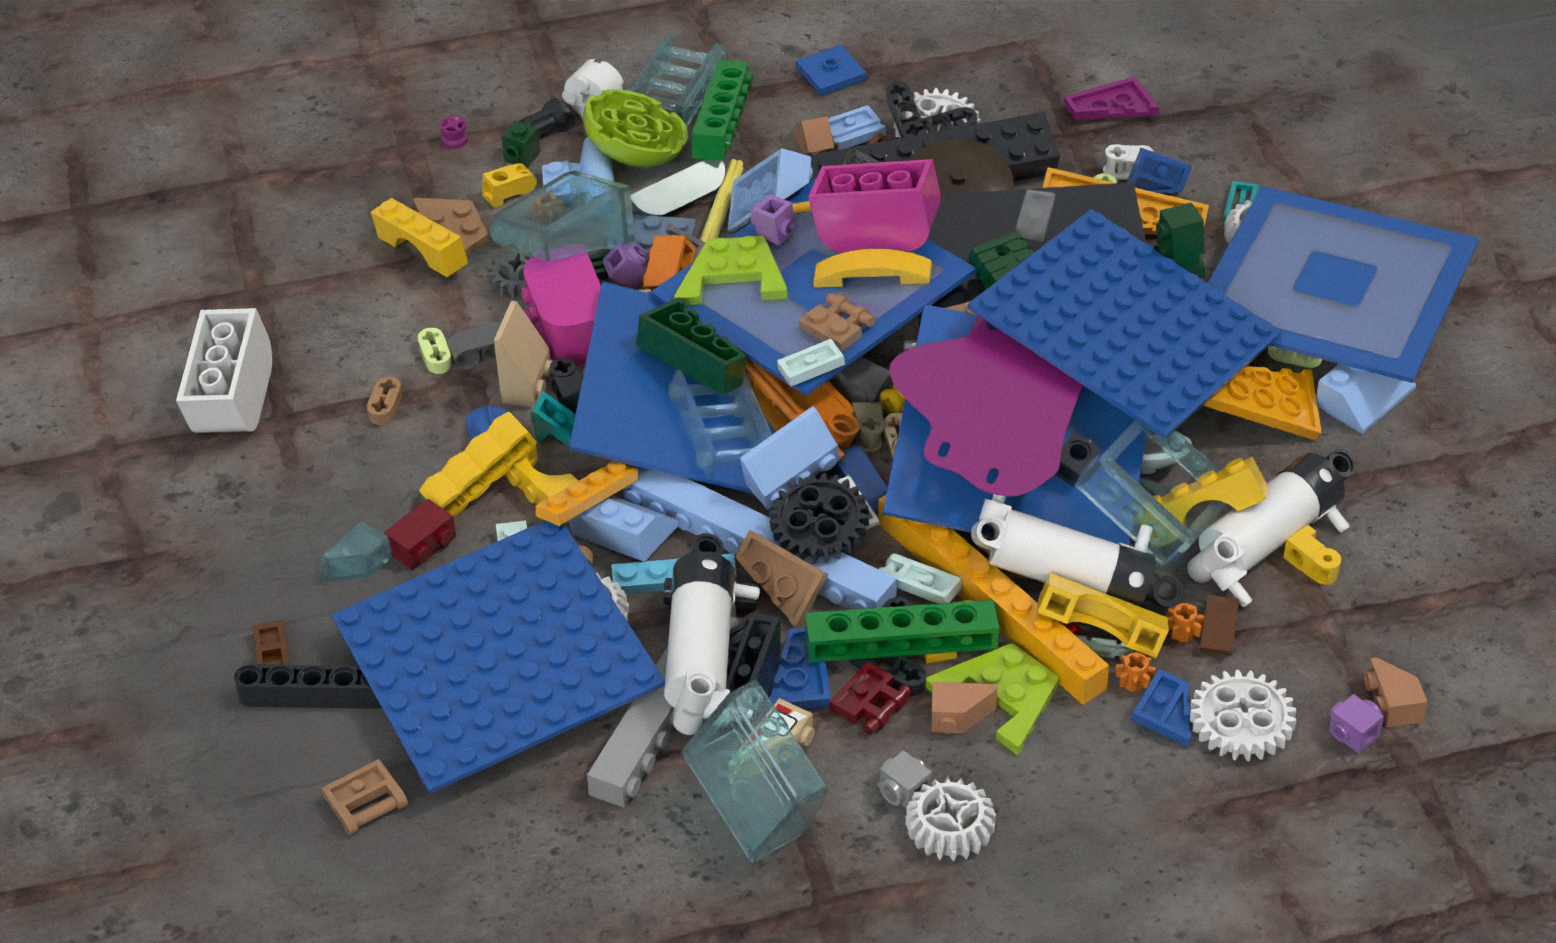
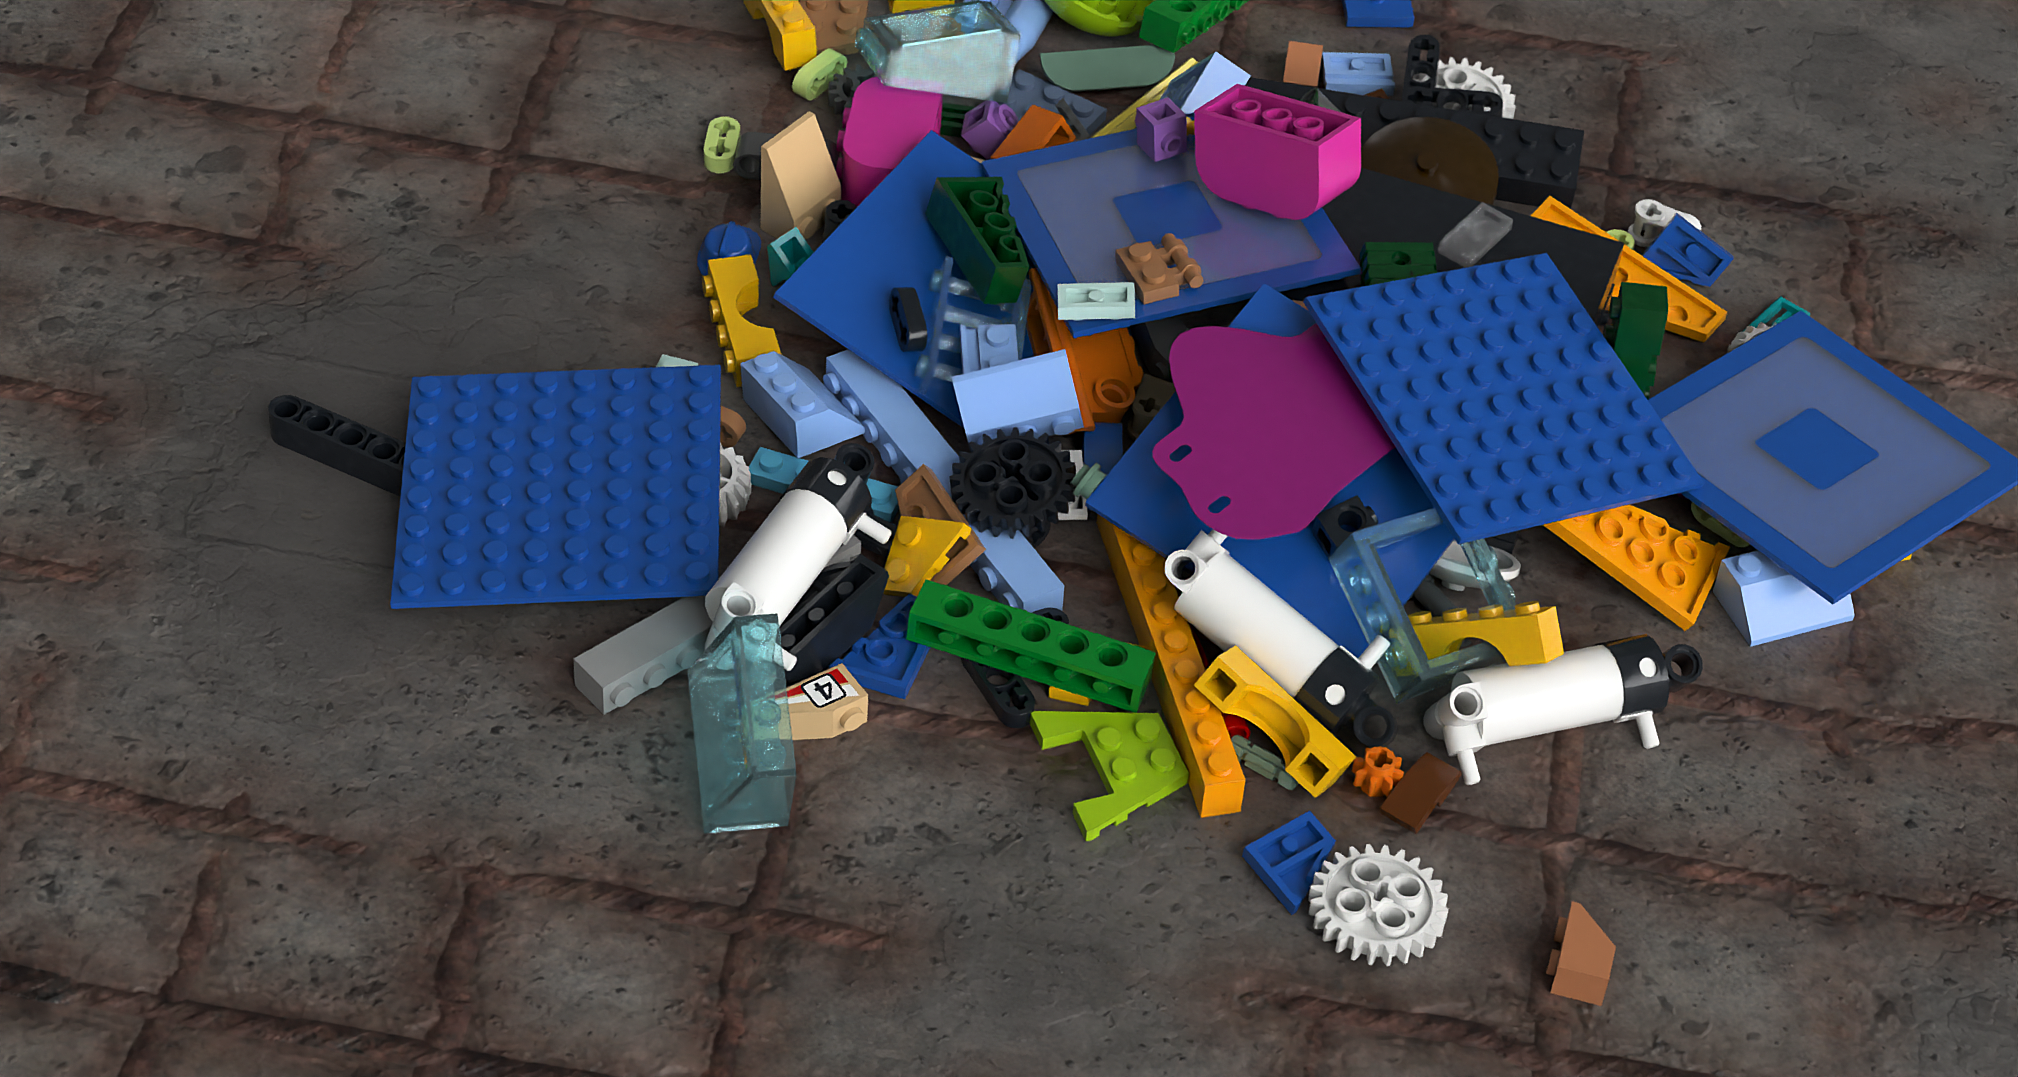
camera: 20 degrees right, 0 degrees up
white brick [176,308,272,433] -> none
reddish brown slope [252,620,290,665] -> none
clear light blue slope [320,522,392,582] -> none
medium nougat plate [321,759,408,836] -> none
medium nougat beam [367,377,402,425] -> none
dark red brick [384,499,456,570] -> none
yellow brick [419,412,537,518] -> none
light orange plate [535,461,638,526] -> none
lime wing [674,236,788,306] -> none
yellow slope [813,249,932,288] -> none
dark red plate [829,662,911,735] -> none
light grey brick [877,750,932,808] -> none
light aqua plate [878,554,963,604] -> none
white gear [905,776,996,862] -> none
nougat slope [931,682,997,734] -> none
magenta wing [1063,76,1159,120] -> none
orange gear [1115,652,1156,692] -> none
yellow leg [1283,524,1341,585] -> none
medium lavender brick [1329,694,1384,754] -> none
none -> yellowish green beam [792,48,847,100]
none -> yellow wing [884,516,971,597]
none -> black beam [889,287,927,352]
none -> light blue plate [960,324,1018,374]
none -> sand green plate [1071,462,1107,499]

